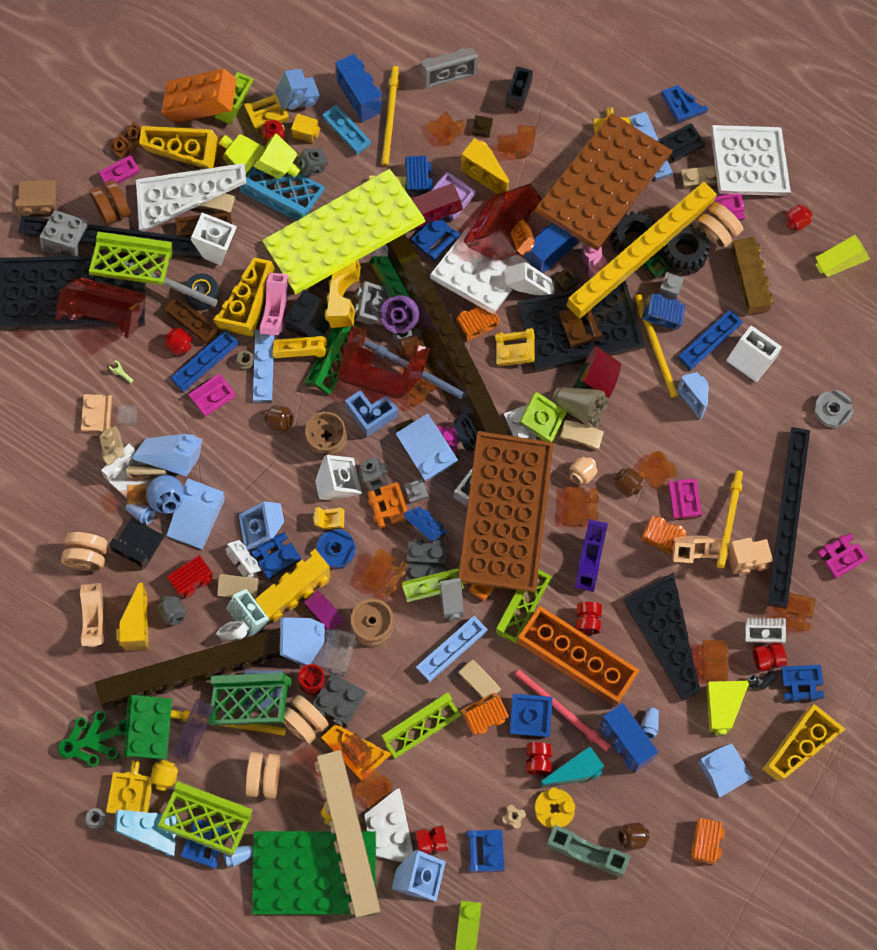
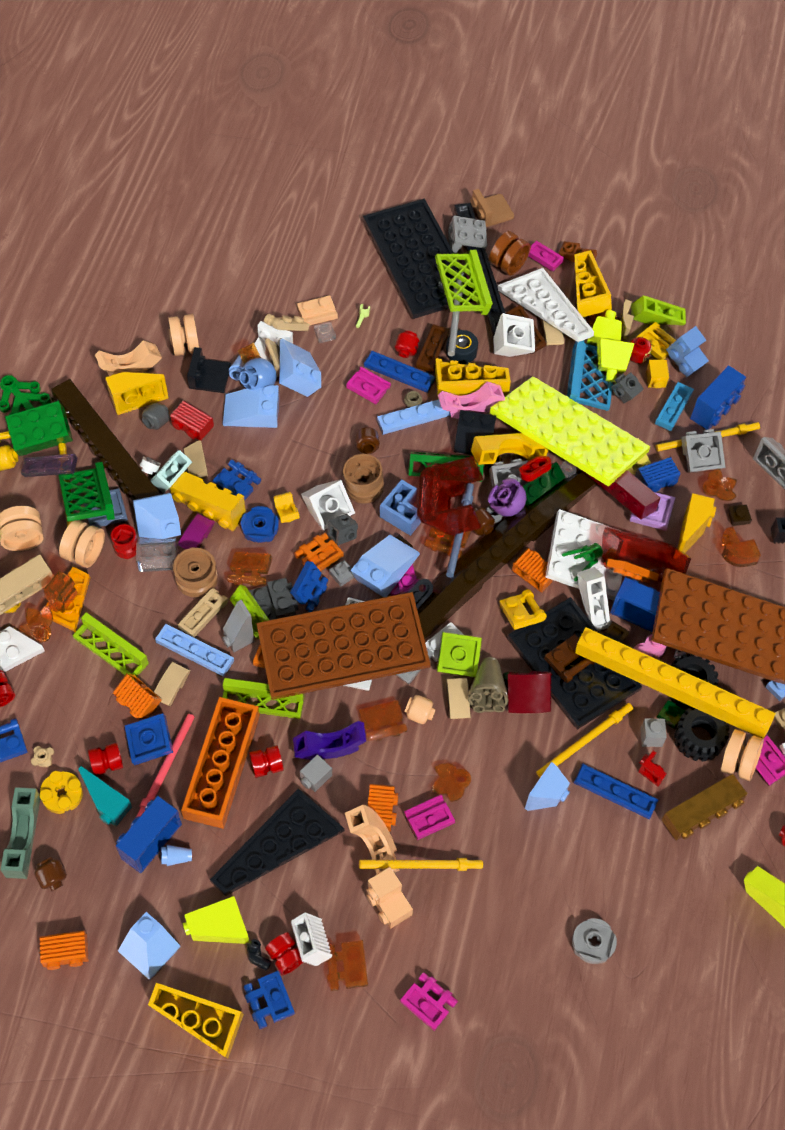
camera: 70 degrees right, 10 degrees down
clear red windscreen [55,278,146,338] -> none
orange brick [161,68,237,123] -> none
white hinge [225,540,262,578] -> none
light blue slope [239,501,284,551] -> none
yellow plate [273,336,327,358] -> none
dark grey plate [313,673,367,727] -> none
blue plate [411,219,460,262] -> none
reddish brown head [614,468,643,496] -> none
blue brick [642,294,686,330] -> none
clear orange brick [698,640,728,682] -> none
white slope [726,325,782,383] -> none
black plate [767,427,810,609] -> none
none -> tan plate [178,588,229,638]
none -> light grey brick [300,755,332,792]
none -> red plate [519,456,552,482]
none -> green plant [562,543,603,581]
none -> tan slope [620,299,634,340]
none -> red bracket [639,750,667,787]
none -> light grey plate [681,429,726,473]

